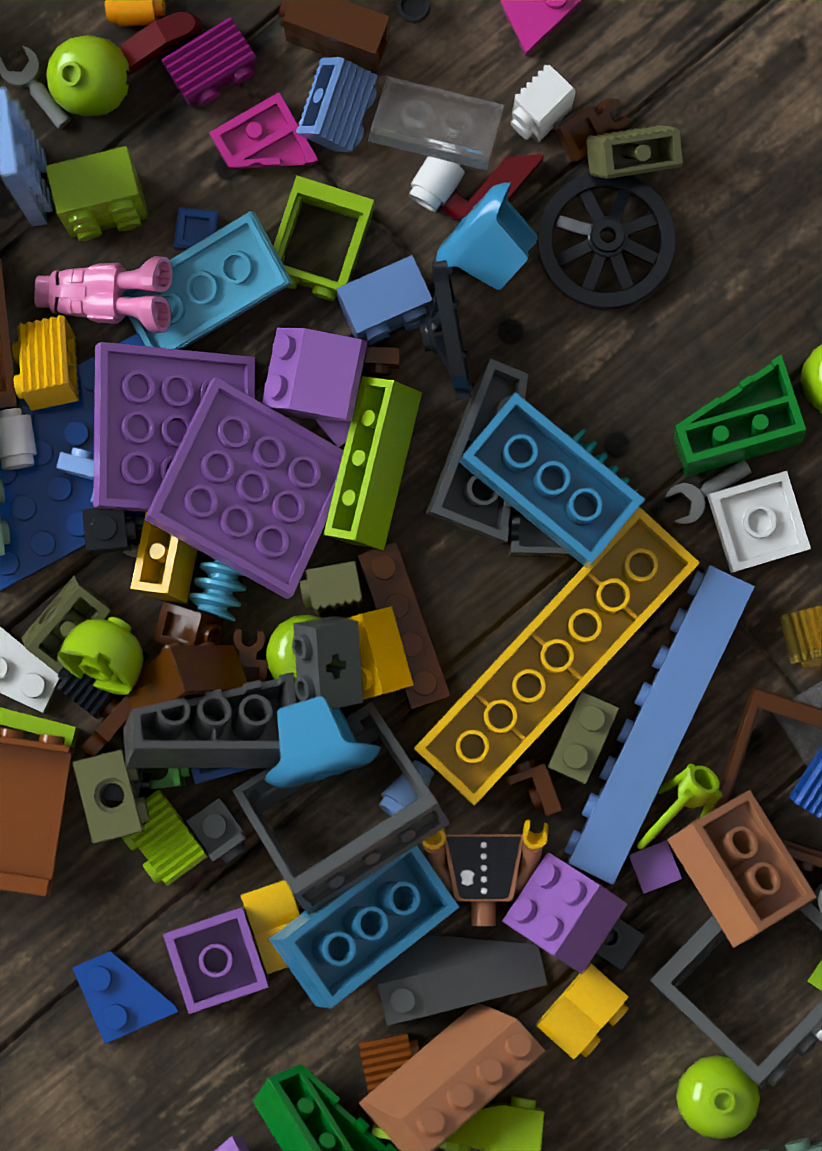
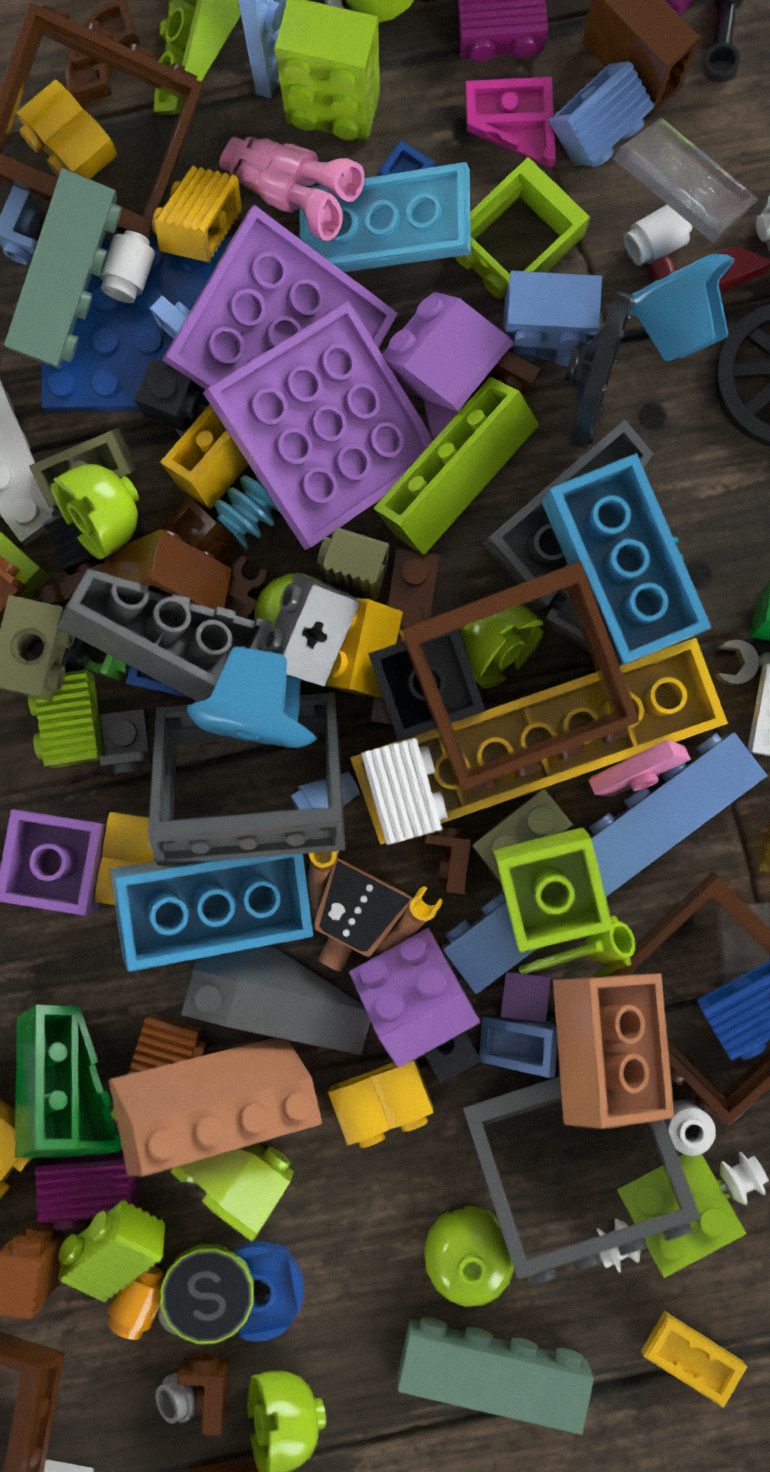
camera: 35 degrees right, 0 degrees up
none -> white brick [361,738,448,845]
none -> black slope [368,629,485,741]
none -> reddish brown window [399,561,640,793]
none -> lime cylinder [459,604,544,688]
none -> medium blue slope [479,1016,558,1078]
none -> lime brick [493,827,613,952]
none -> bright pink plate [589,740,691,797]

